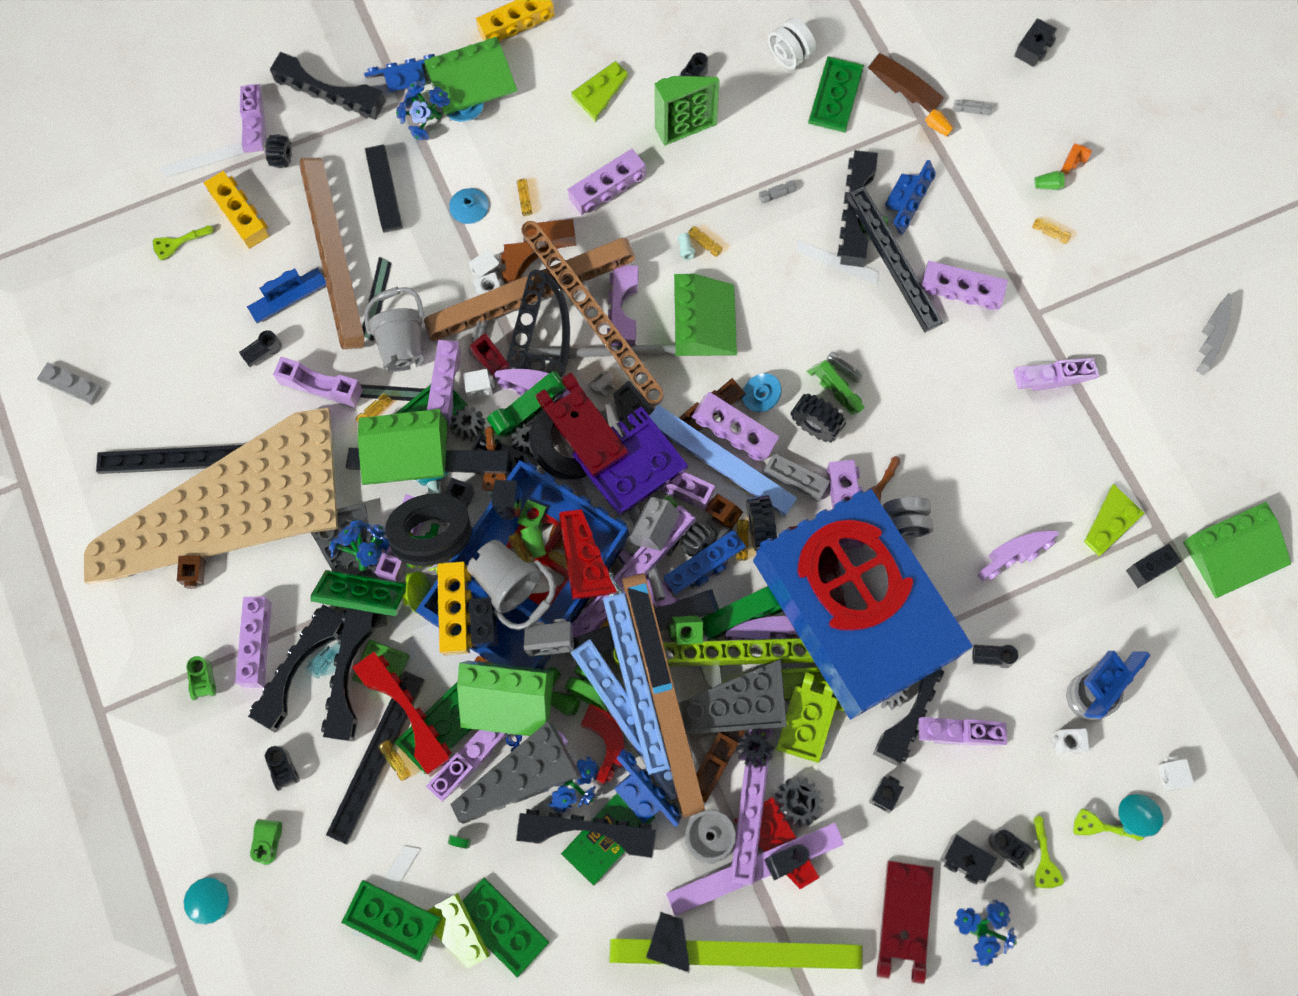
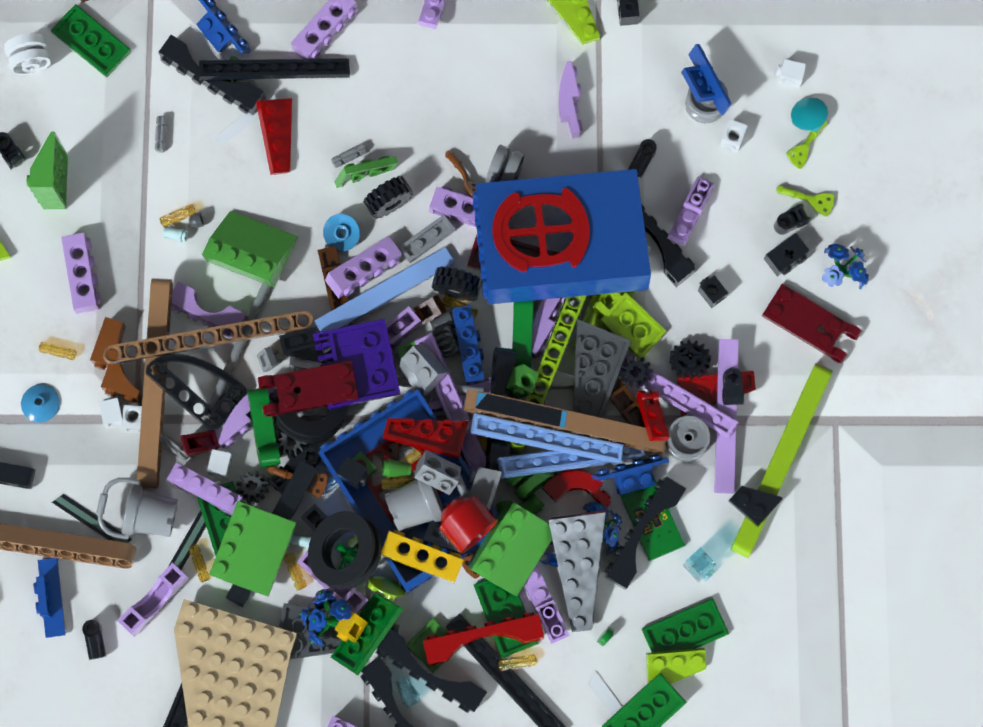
camera: 70 degrees left, 5 degrees up
none -> dark grey hinge [189,212,204,228]
none -> red wing [256,98,292,175]
none -> clear yellow axle [284,553,307,591]
none -> yellow brick [334,612,368,643]
none -> light grey brick [414,450,461,495]
none -> red piece [439,495,498,554]
none -> red plate [637,391,670,441]
none -> clear light blue brick [683,547,717,583]

